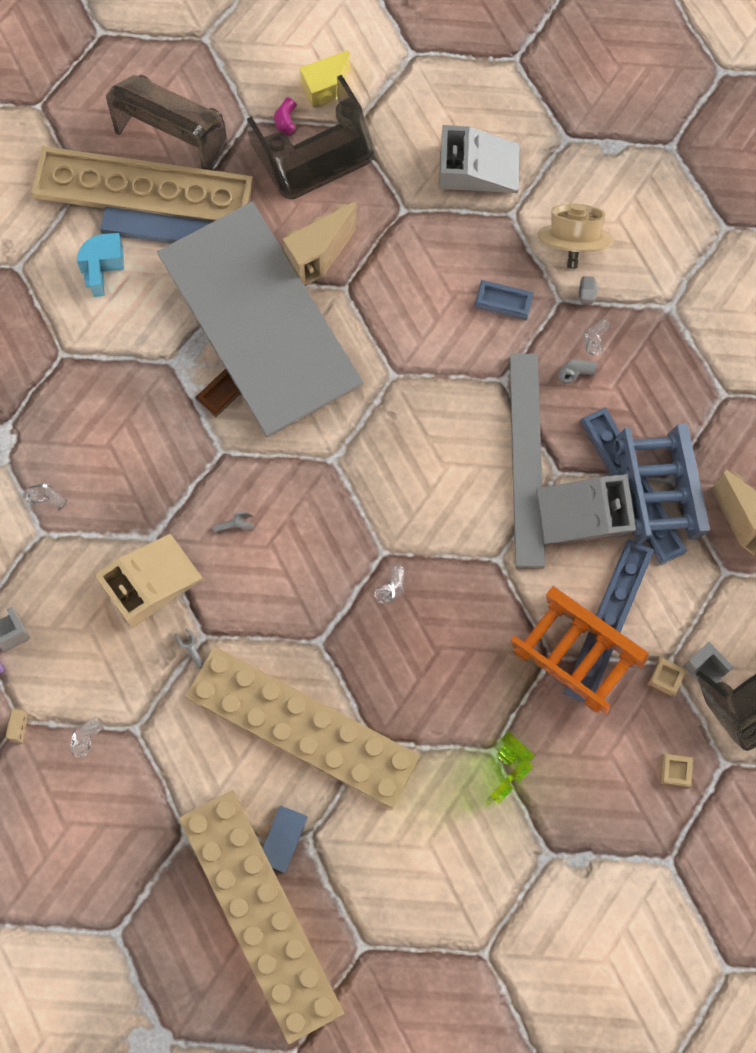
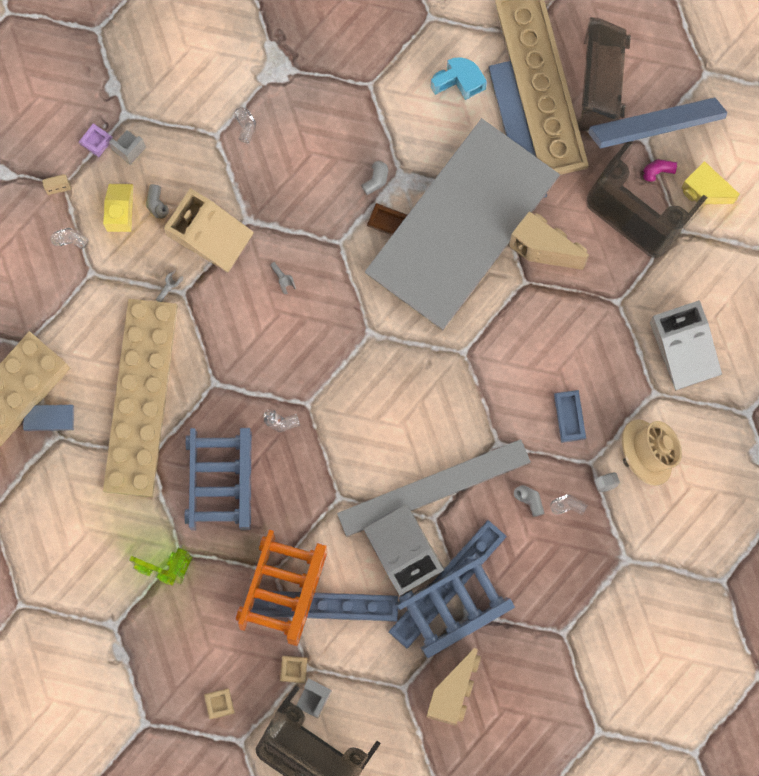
camera: 75 degrees right, 5 degrees up
none -> light yellow slope [103,184,133,232]
none -> light grey arm [146,184,169,219]
none -> sand blue fence [185,428,252,531]
none -> light grey arm [361,161,389,195]
none -> sand blue tile [589,97,727,149]

